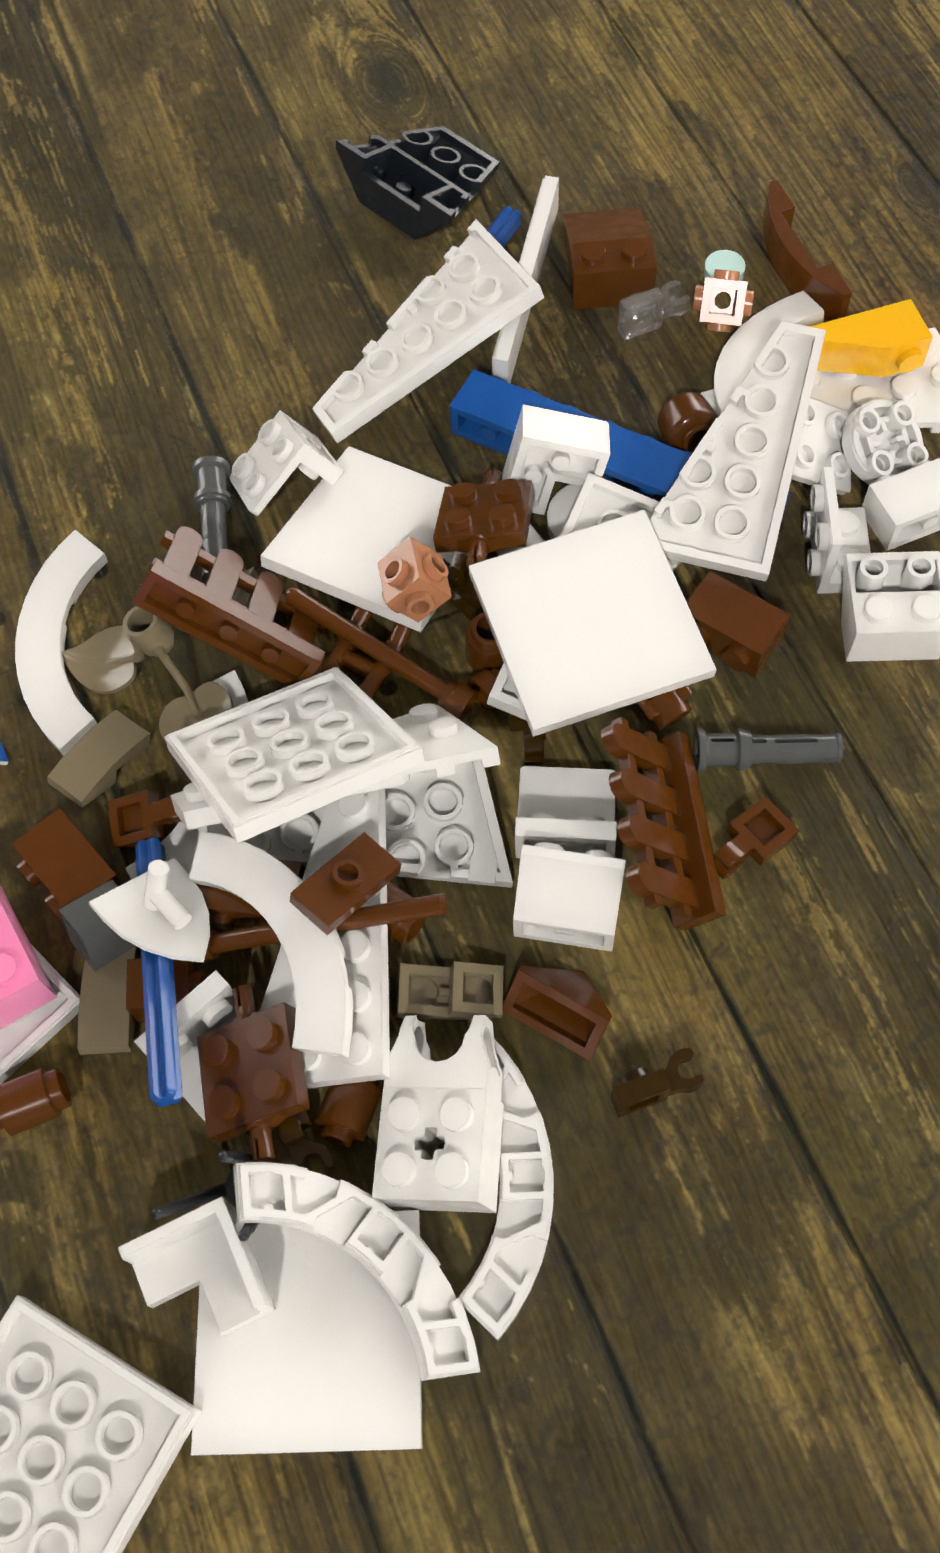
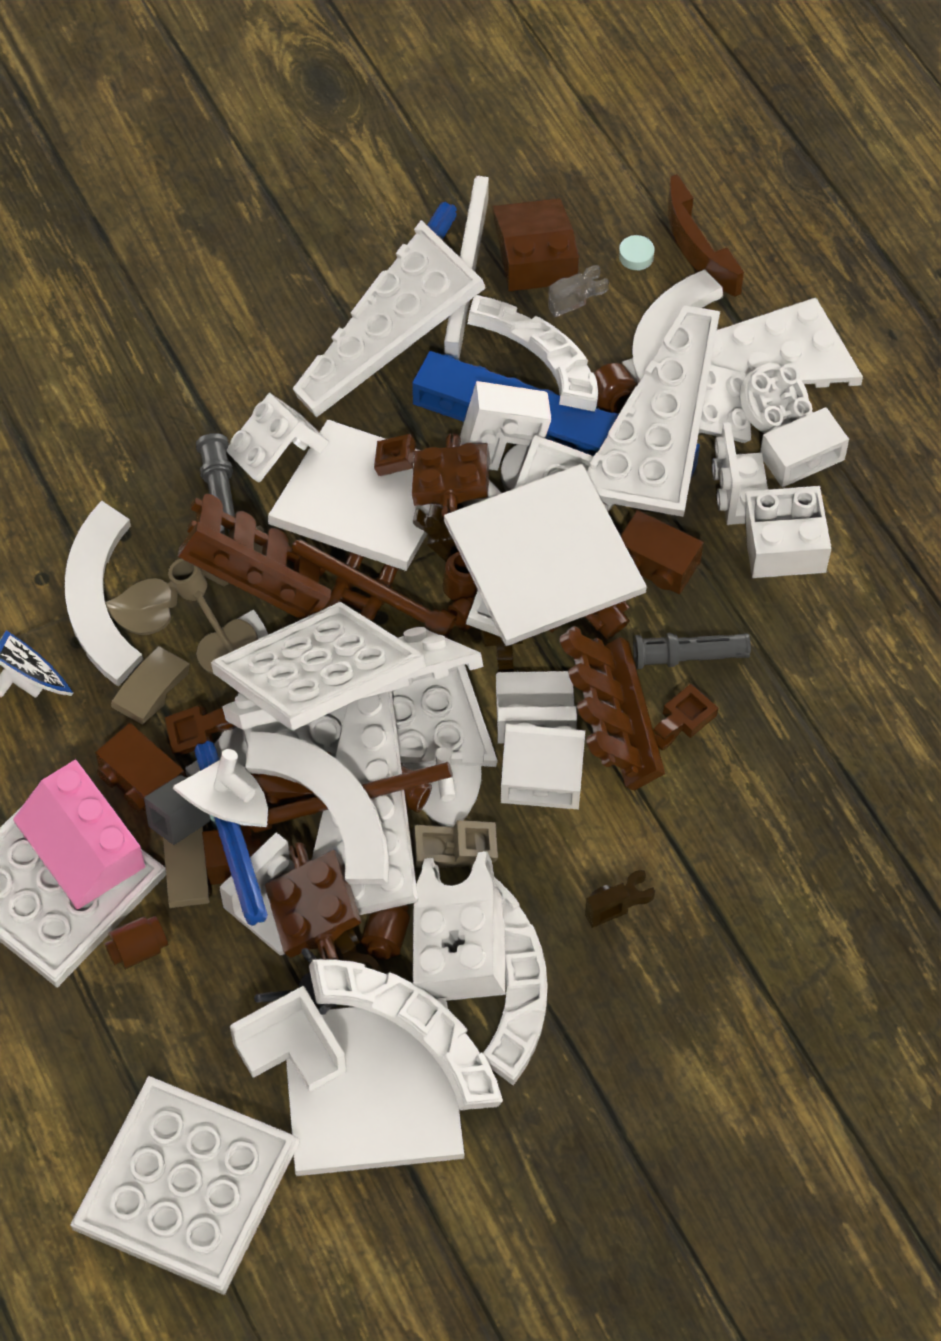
camera: 10 degrees left, 5 degrees down
reddish brown plate [289,832,402,935] -> none
black wedge [335,126,499,239] -> none
nougat brick [377,536,452,623] -> none
reddish brown slope [503,966,612,1061] -> none
brick [692,269,754,332] -> none
yellow slope [809,299,933,377] -> none
none -> reddish brown tile [374,434,416,476]
none -> white shield [402,747,481,827]
none -> white tile [467,295,598,412]

